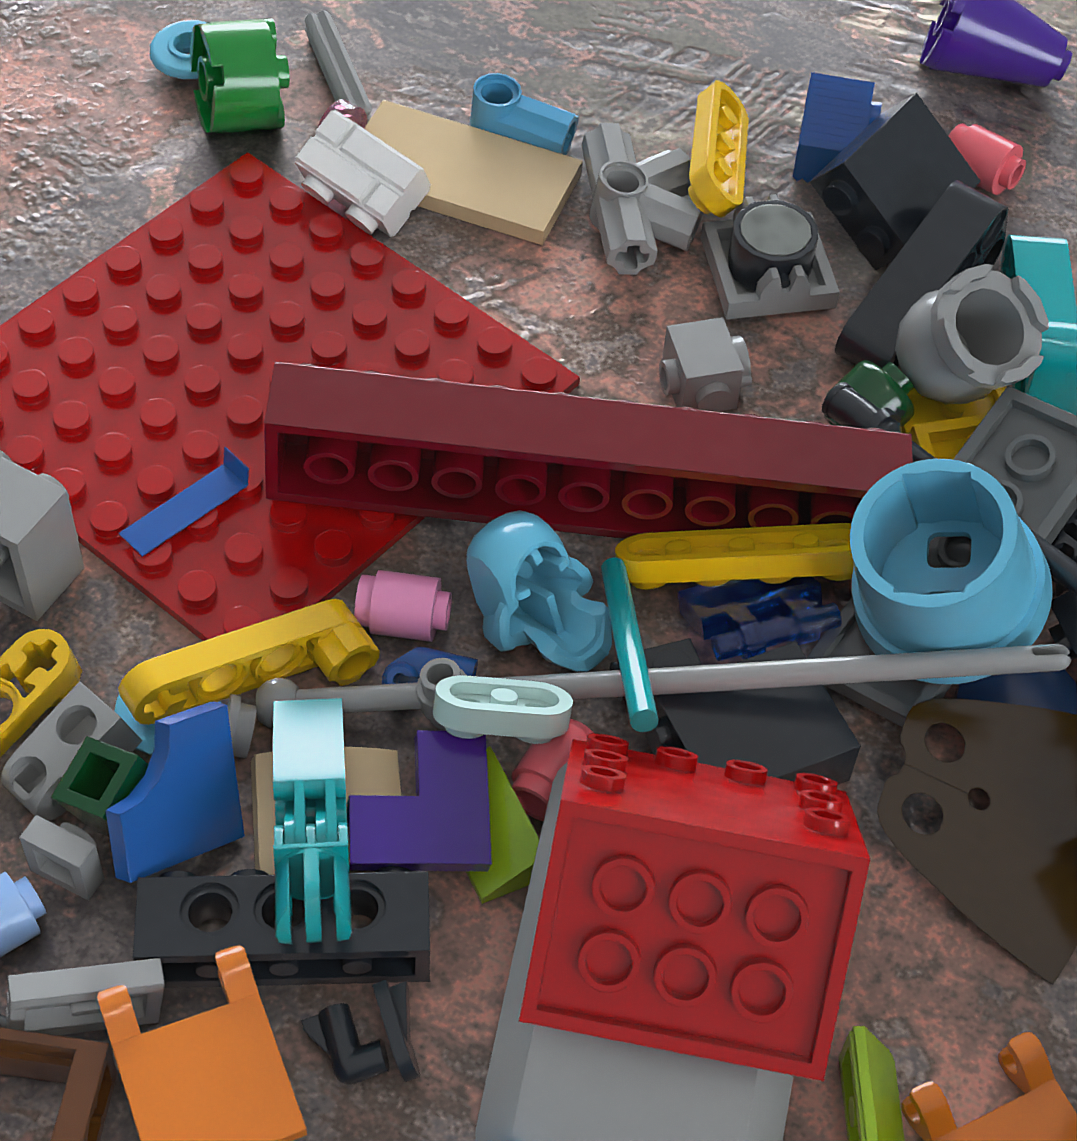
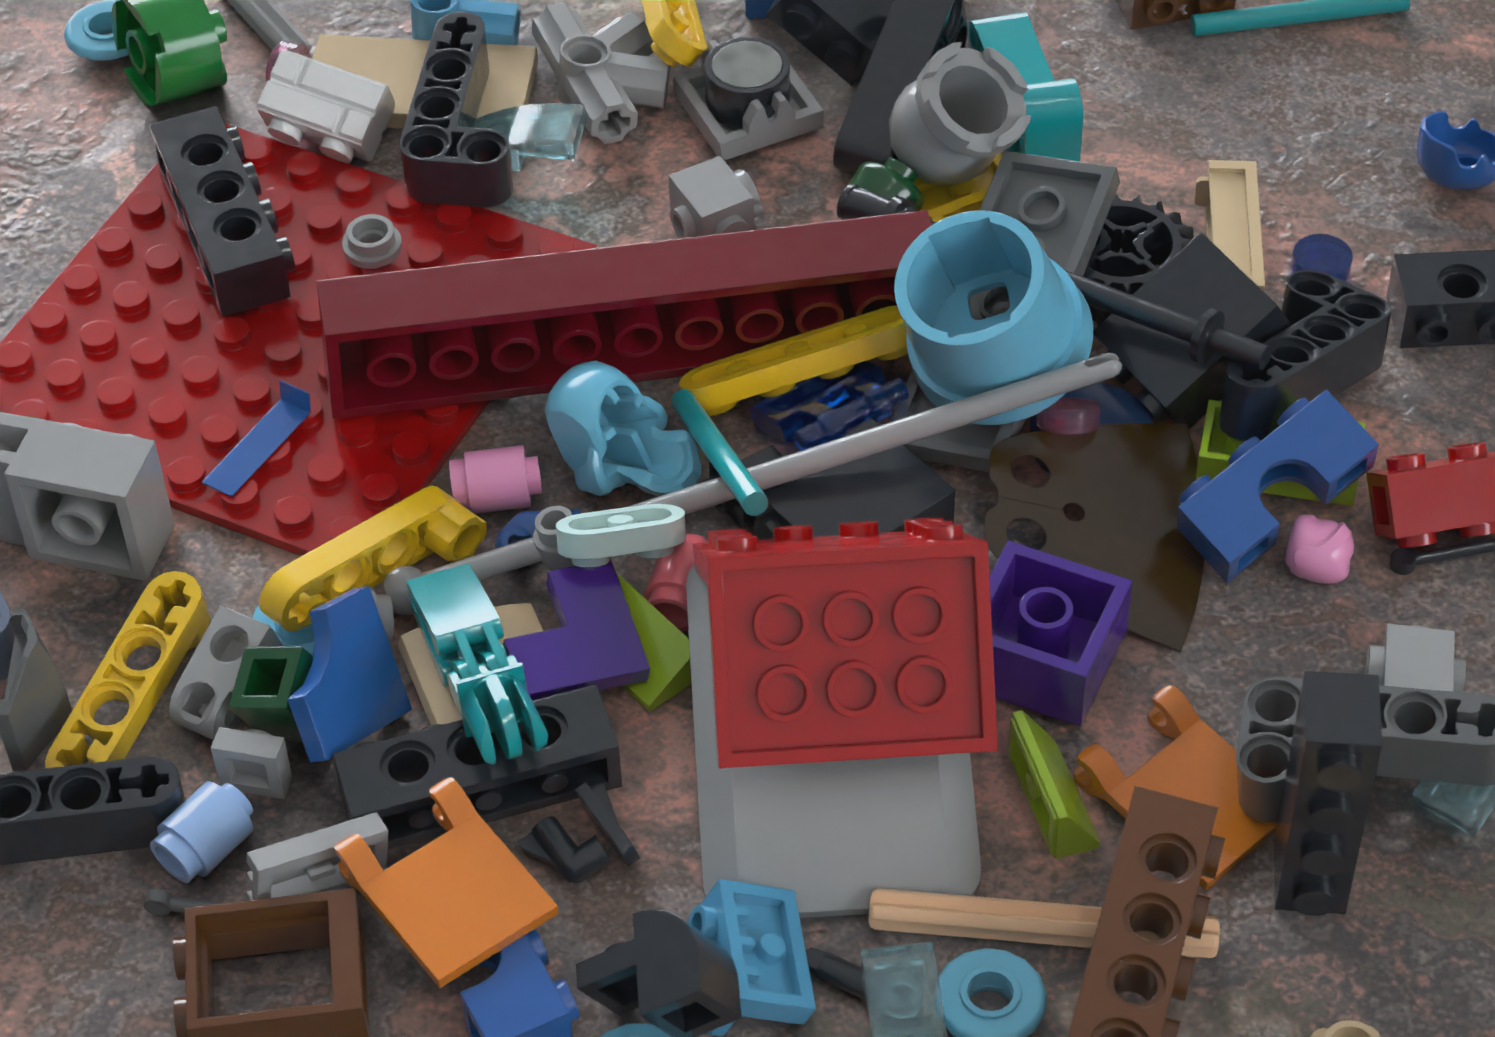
camera: 10 degrees left, 5 degrees down
none -> black brick [149,106,296,317]
none -> light grey plate [342,214,402,269]
none -> black beam [400,11,513,207]
none -> clear light blue slope [473,103,586,171]
none -> dark purple brick [989,541,1132,727]
none -> clear pink tile [1036,397,1100,434]

